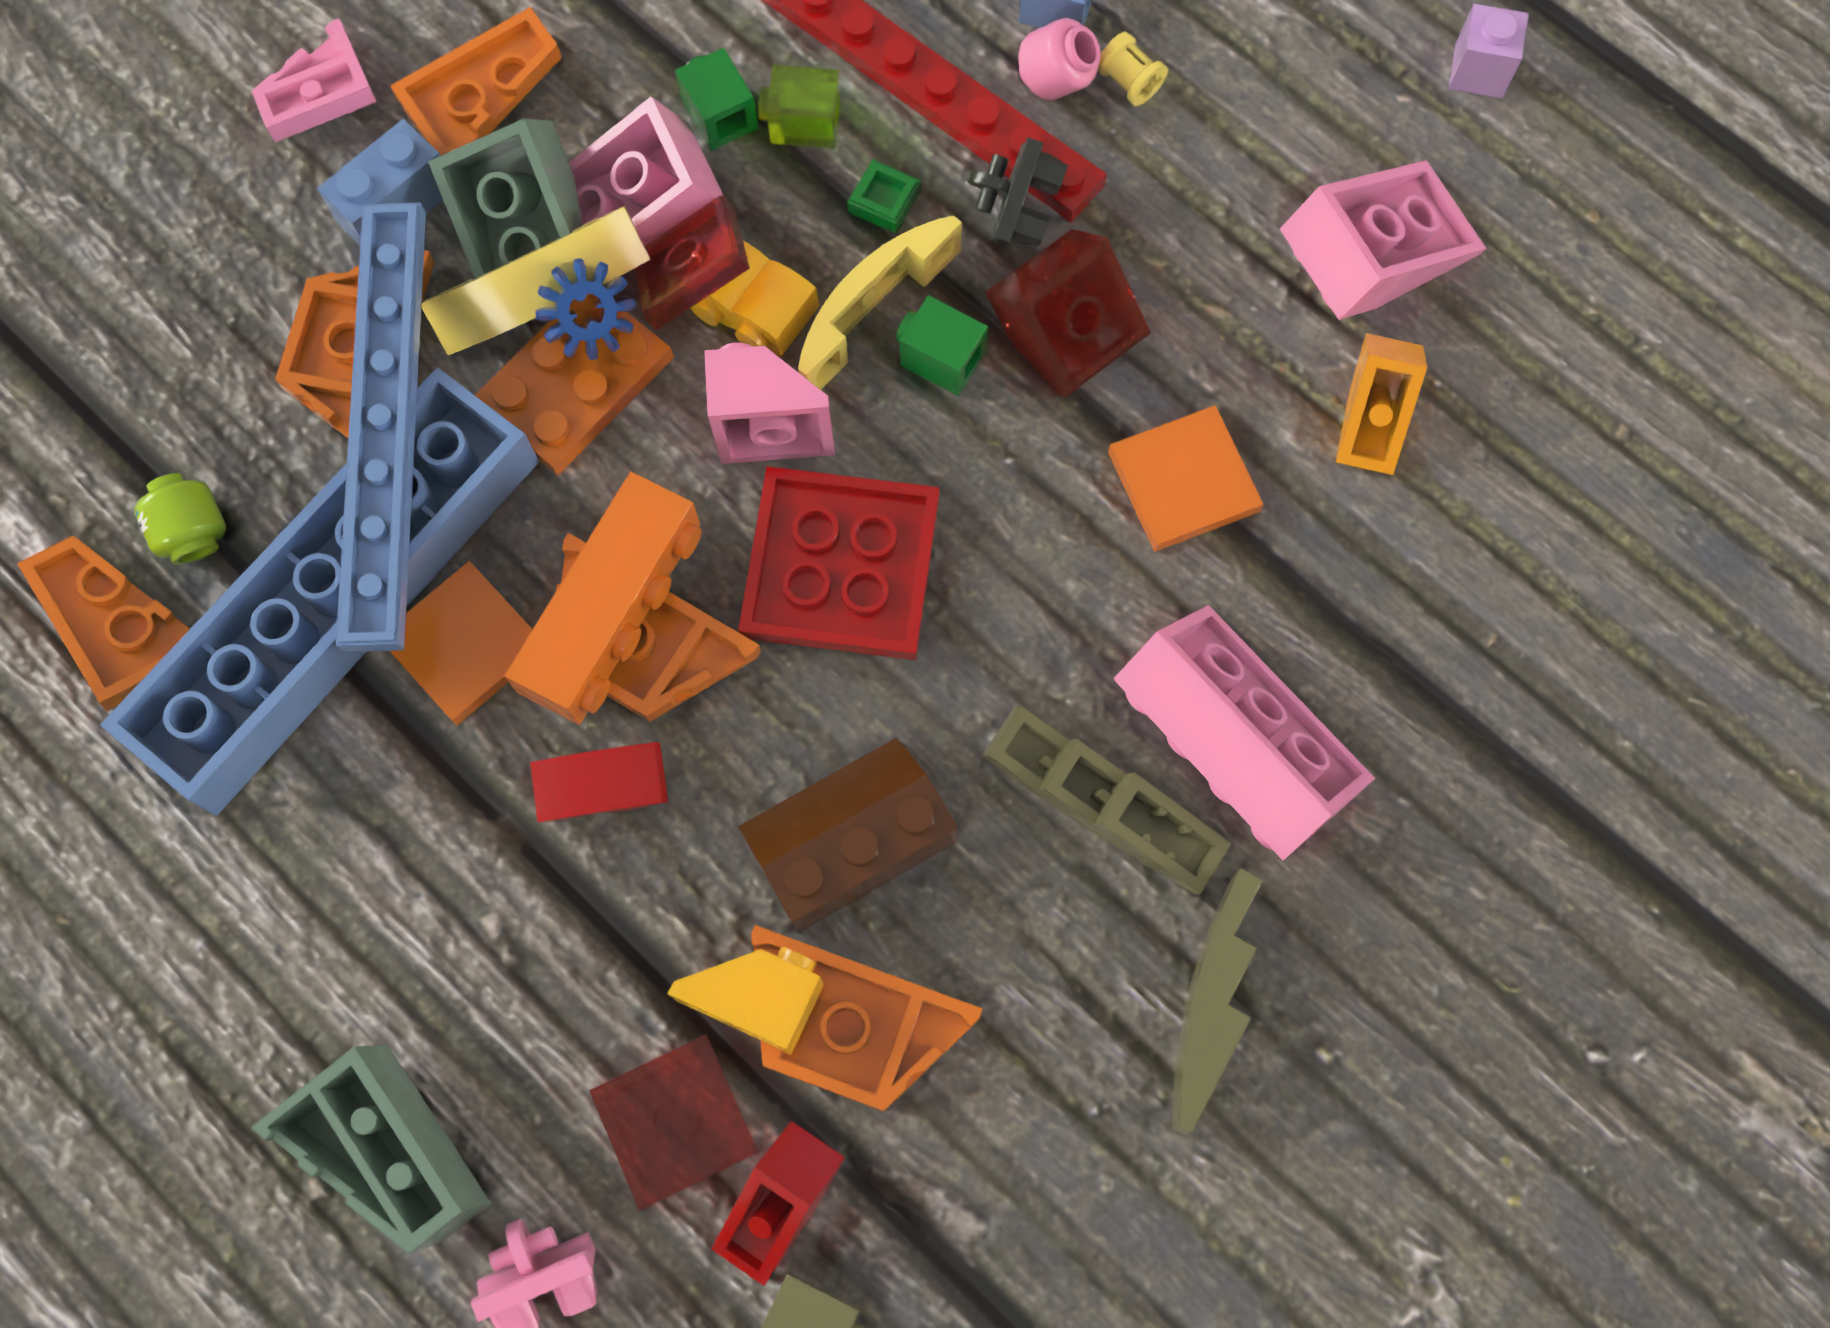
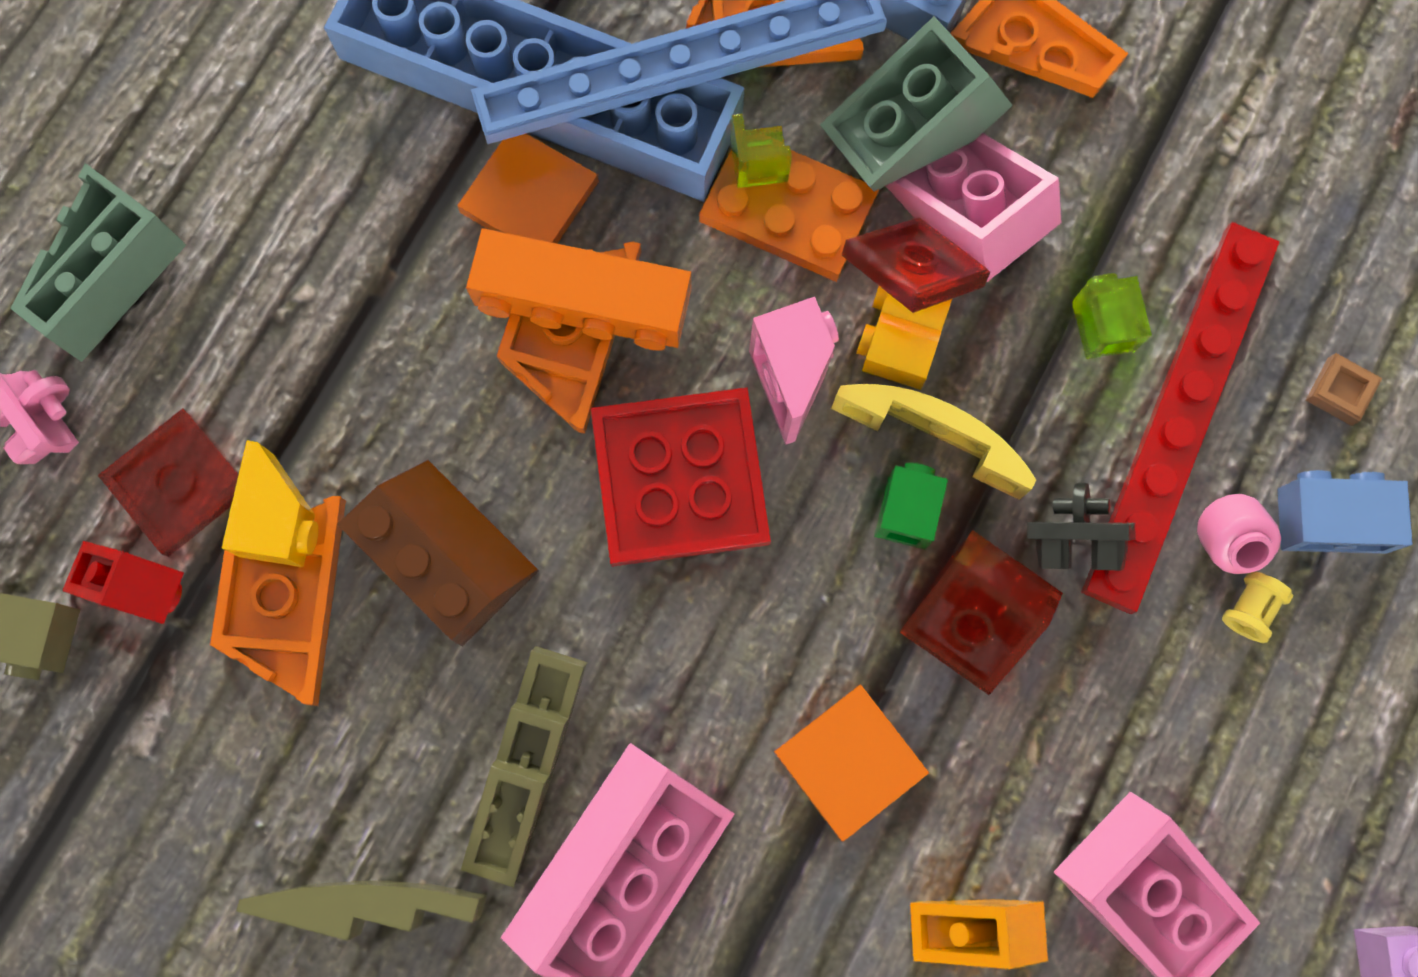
camera: 70 degrees right, 5 degrees up
light yellow slope [421,206,650,355] -> none
red slope [530,742,668,823] -> none
blue gear [535,258,636,360] -> none
green brick [675,47,759,151] -> none
green tile [847,159,921,234] -> none
none -> clear neon green panel [730,113,792,188]

